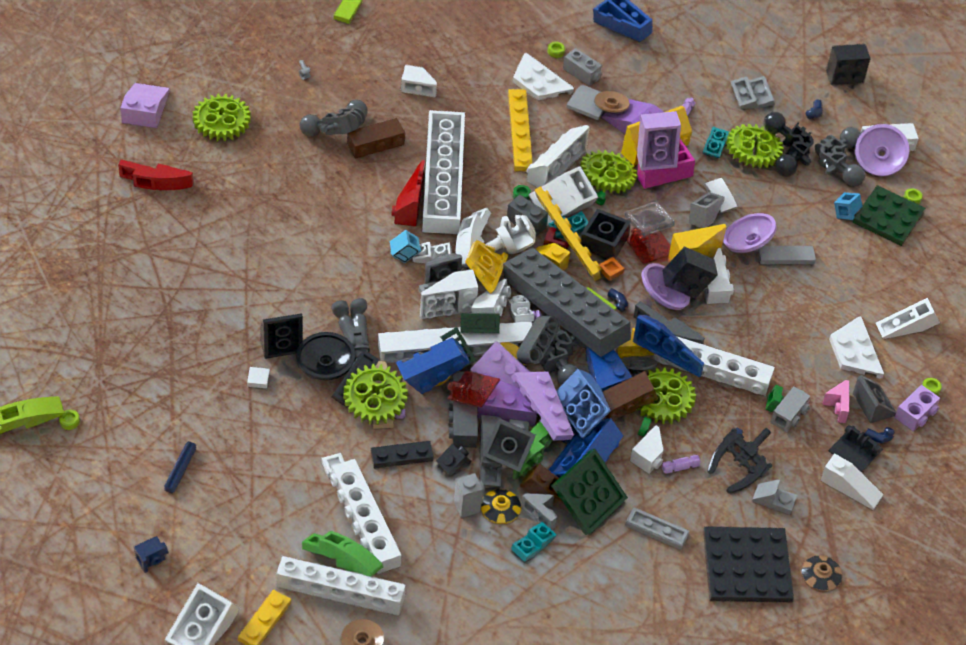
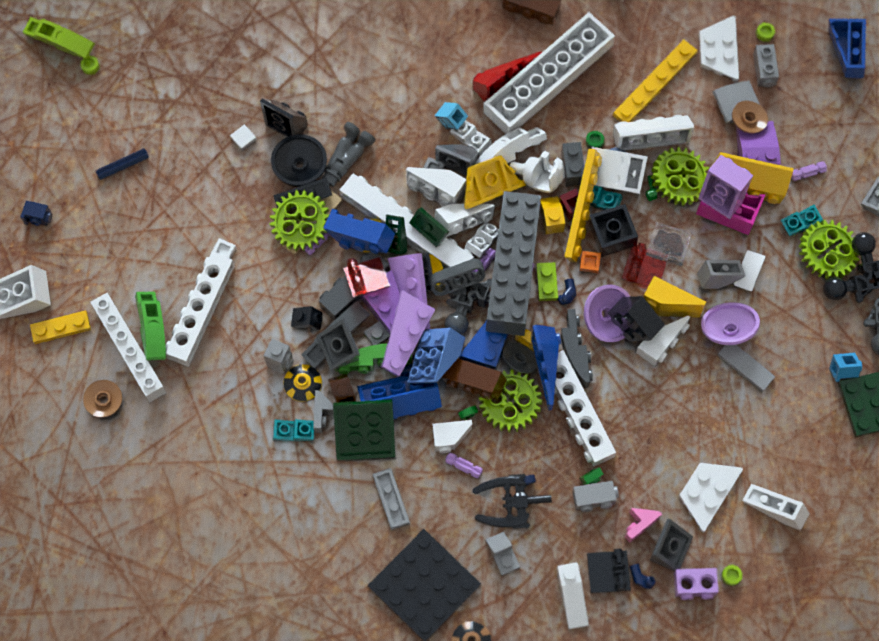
camera: 50 degrees right, 20 degrees up
black plate [371,441,434,469] -> none

